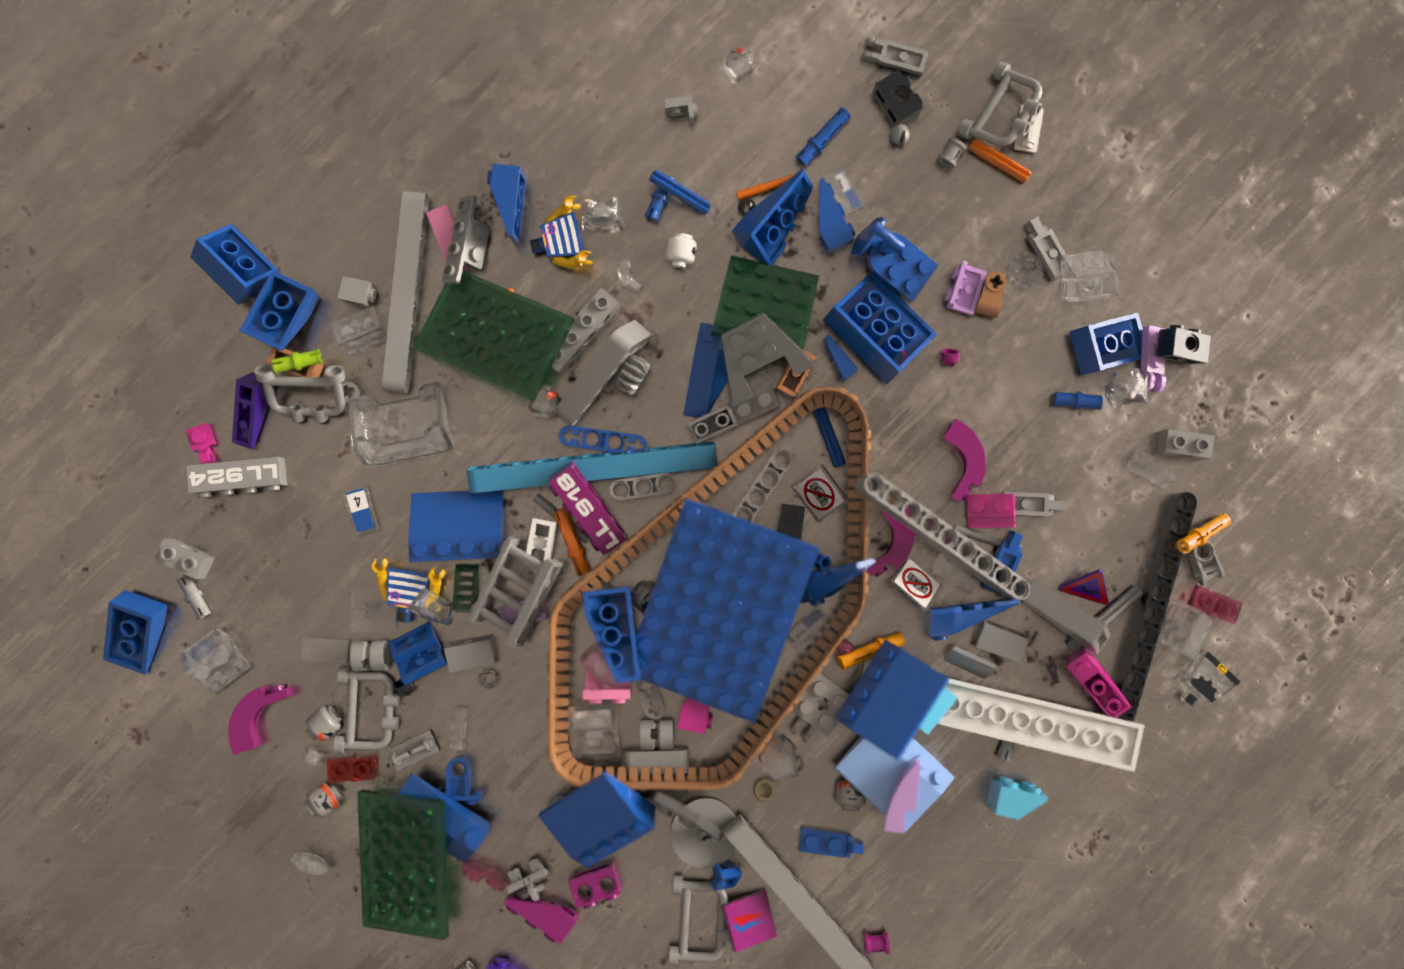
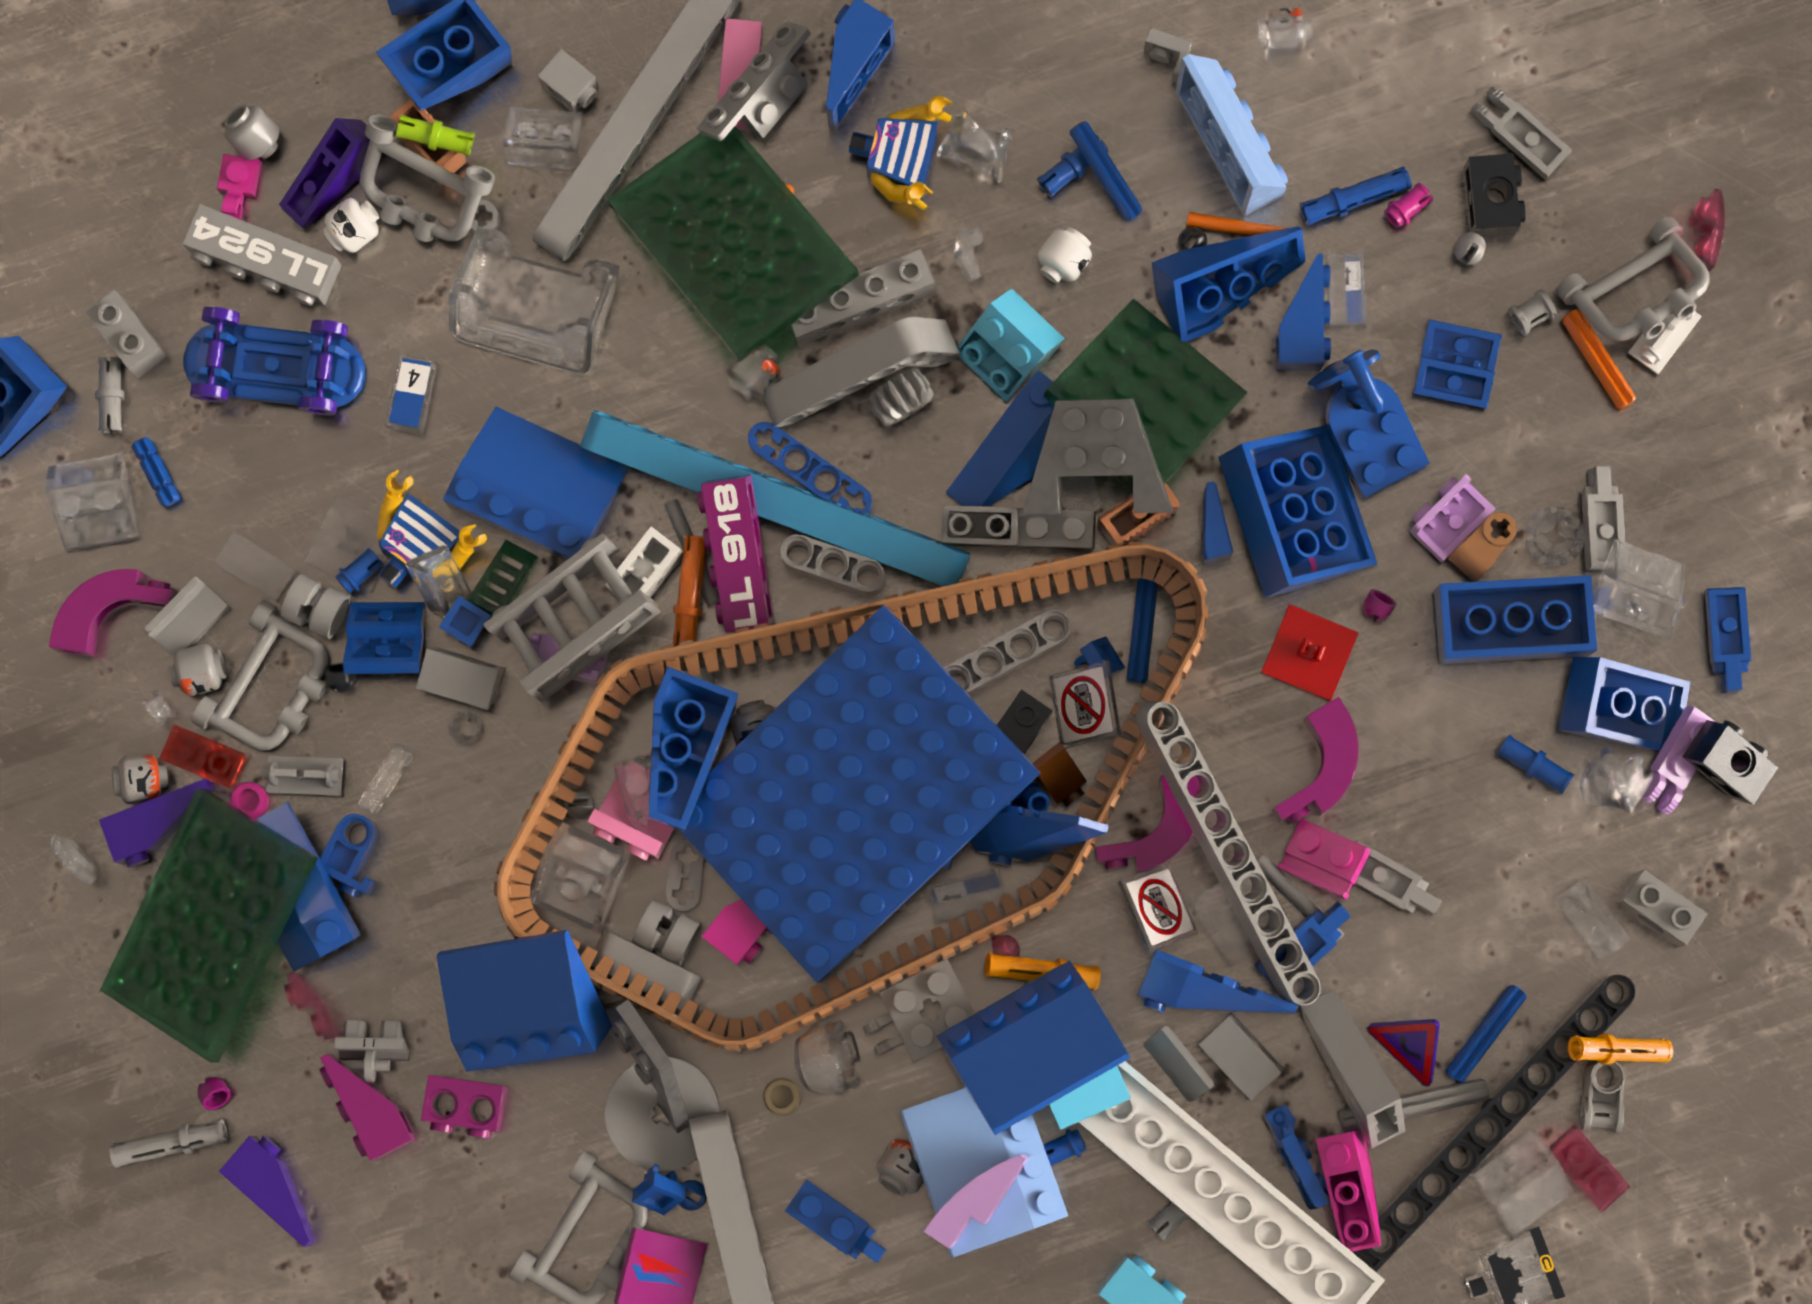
camera: 30 degrees right, 5 degrees down
none -> dark purple slope [99,779,215,868]
none -> blue axle [132,437,180,508]
none -> light grey panel [143,576,231,658]
none -> blue piece [183,307,365,415]
none -> magenta hinge [197,1077,231,1110]
none -> light grey head [224,105,280,160]
none -> dark pink tile [230,782,269,820]
none -> white head [323,198,380,253]
none -> blue pin [335,547,384,594]
none -> blue tile [439,596,491,648]
none -> light grey hinge [563,789,595,820]
none -> blue hinge [679,1180,707,1211]
none -> medium azure slope [957,288,1065,402]
none -> reddish brown slope [1032,742,1087,808]
none -> blue pin [1043,1129,1087,1166]
none -> blue tile [1074,636,1126,679]
none -> light blue slope [1176,54,1288,217]
none -> red piece [1261,604,1359,702]
none -> blue hinge [1263,1105,1329,1210]
none -> dark pink pin [1384,183,1433,228]
none -> blue slope [1413,319,1502,409]
none -> blue brick [1434,575,1597,665]
none -> blue axle [1446,984,1527,1083]
none -> clear pink slope [1693,188,1725,272]
none -> blue hinge [1705,587,1752,693]

